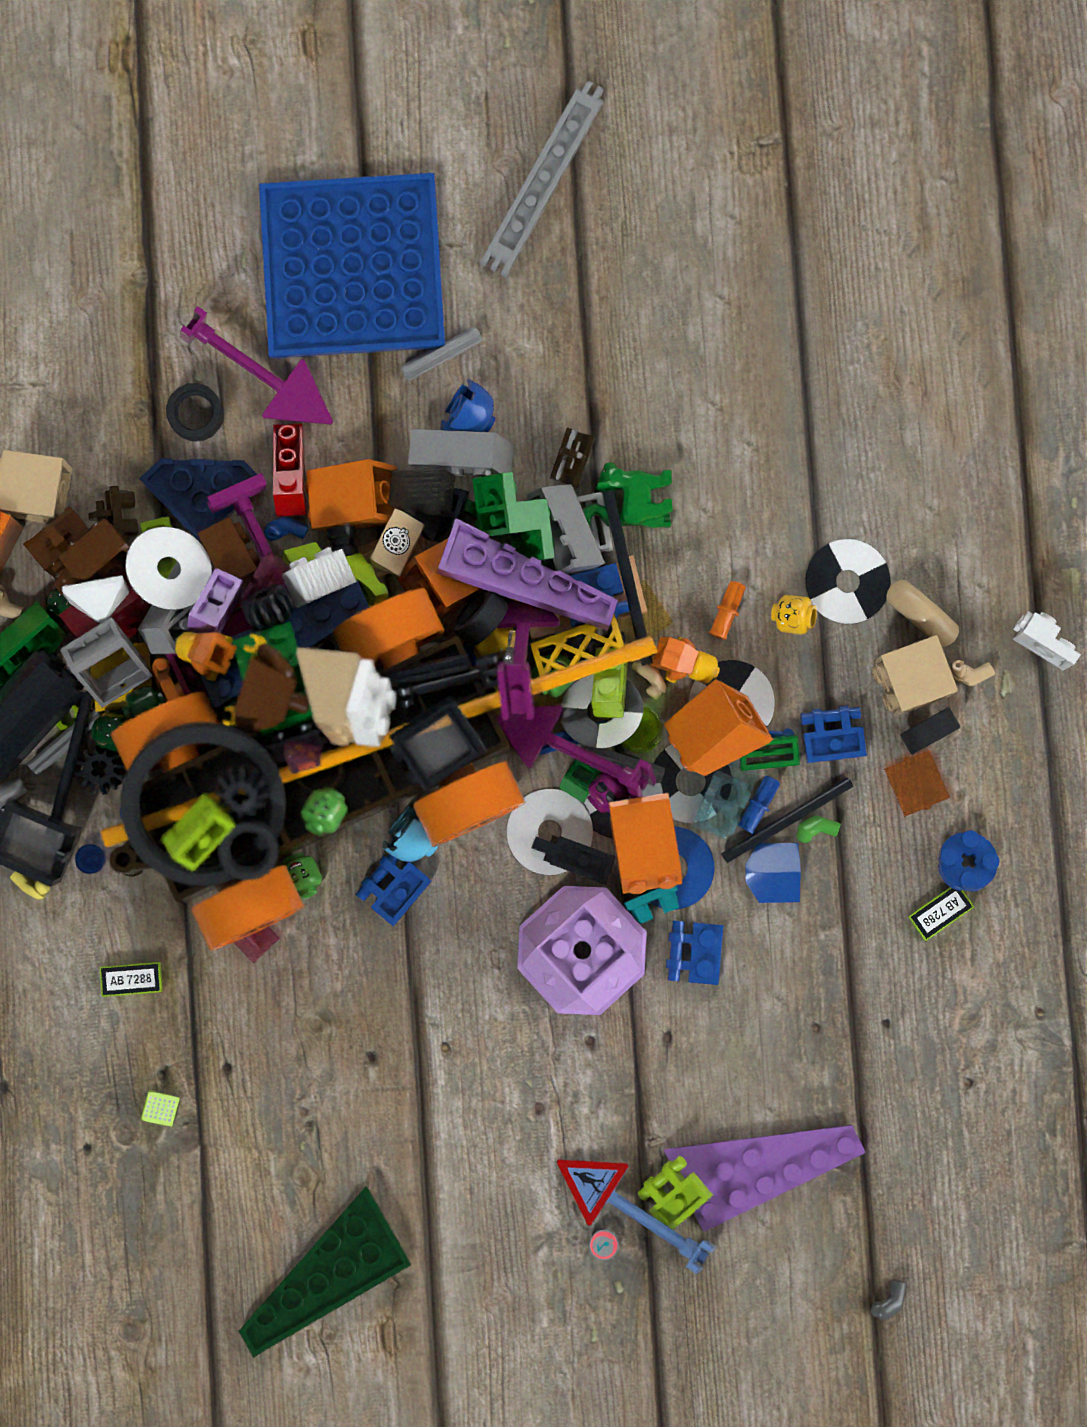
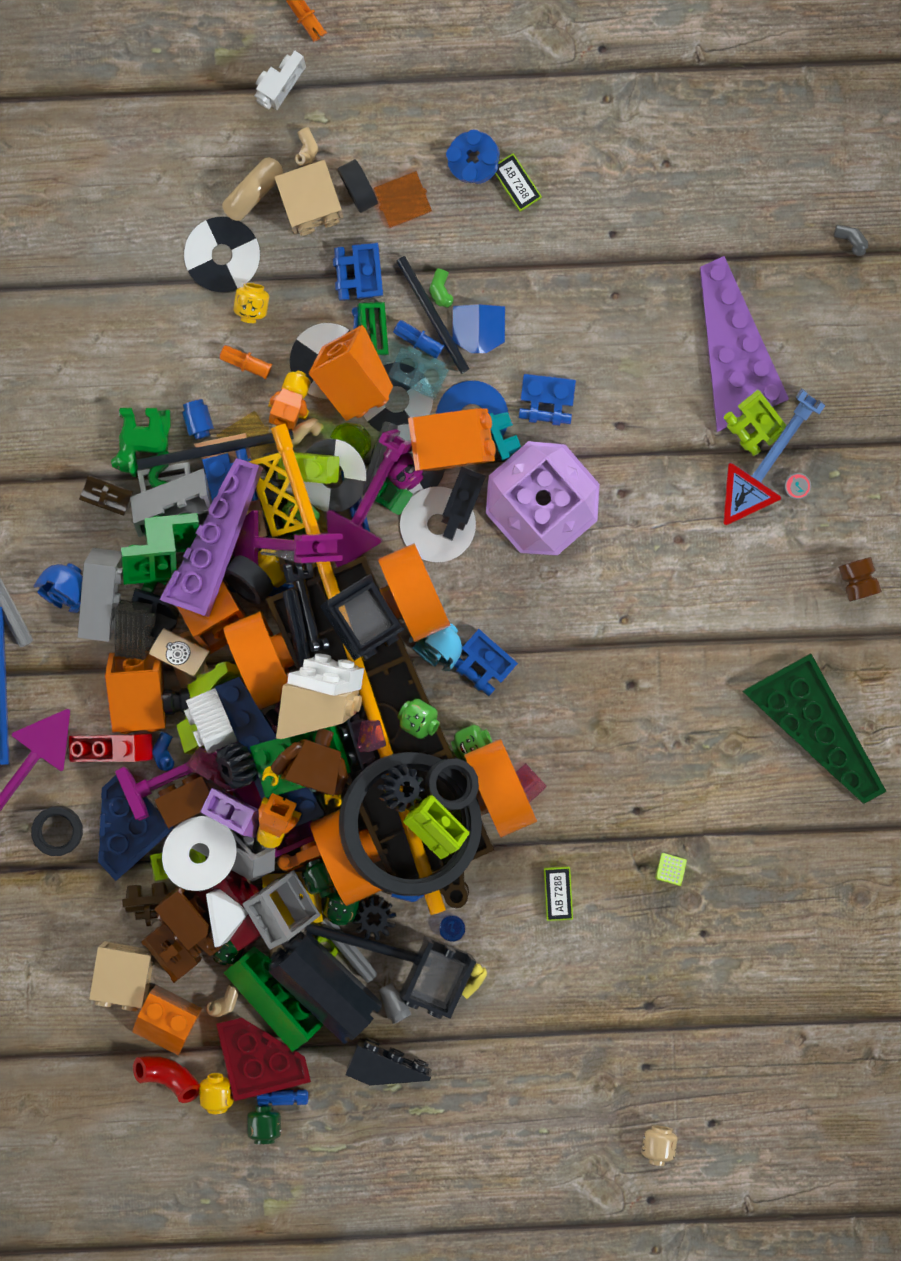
camera: 85 degrees left, 5 degrees up
none -> blue brick [182,399,214,440]
none -> reddish brown wheel [839,557,882,602]

